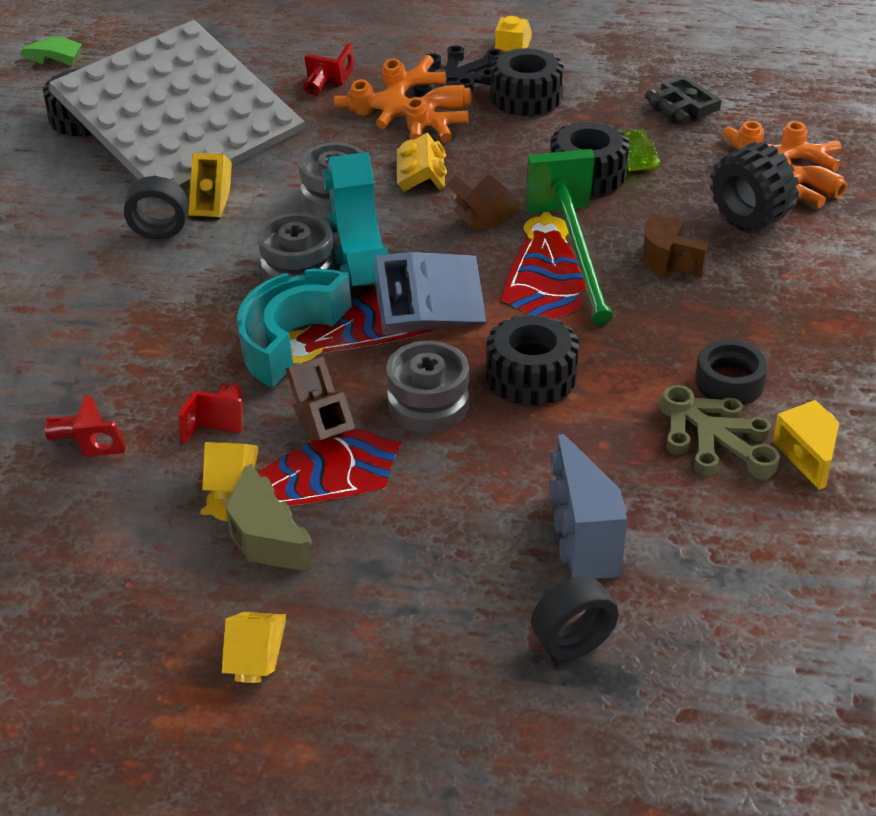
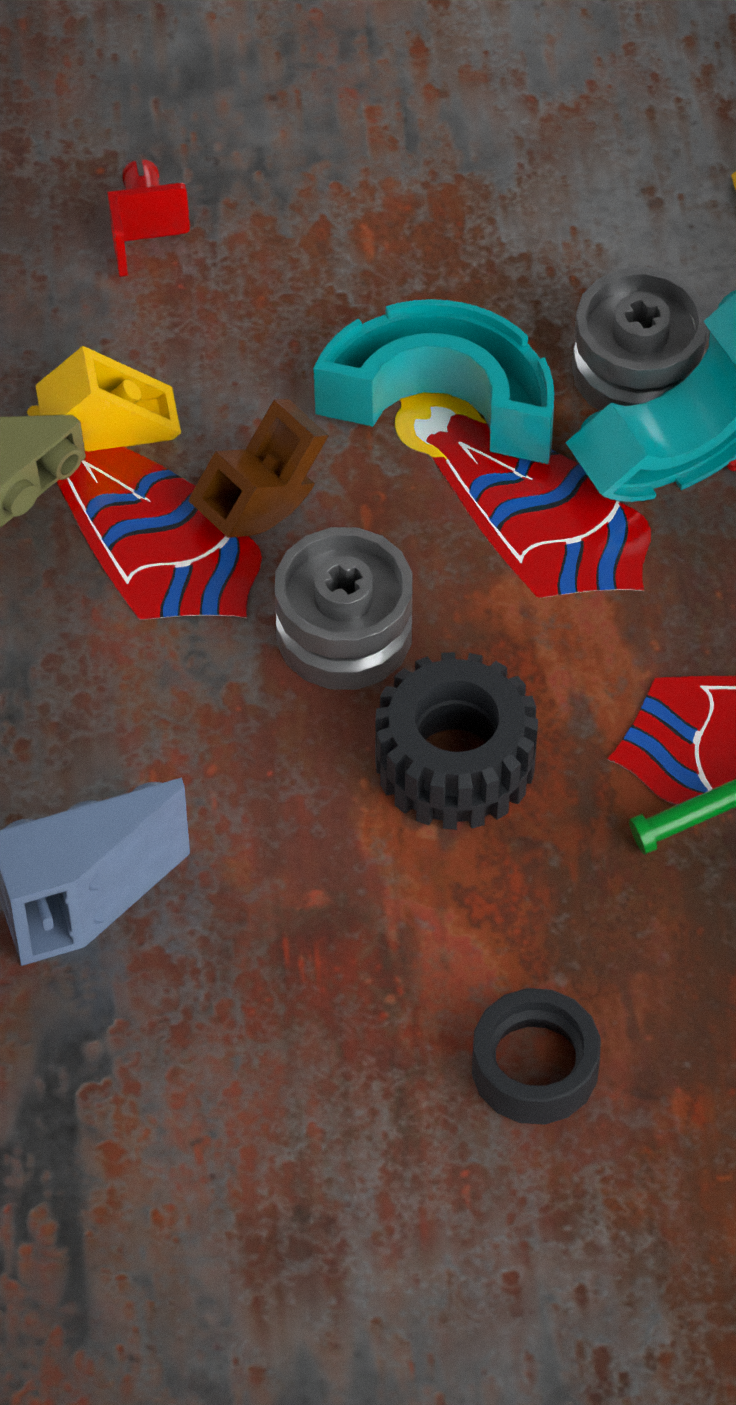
camera: 75 degrees right, 15 degrees up
black tyre [123,176,189,239] -> none
red bracket [178,381,244,444] -> none
sand blue slope [373,252,486,335] -> none
olive plant [659,385,780,480] -> none
yellow slope [773,400,839,490] -> none

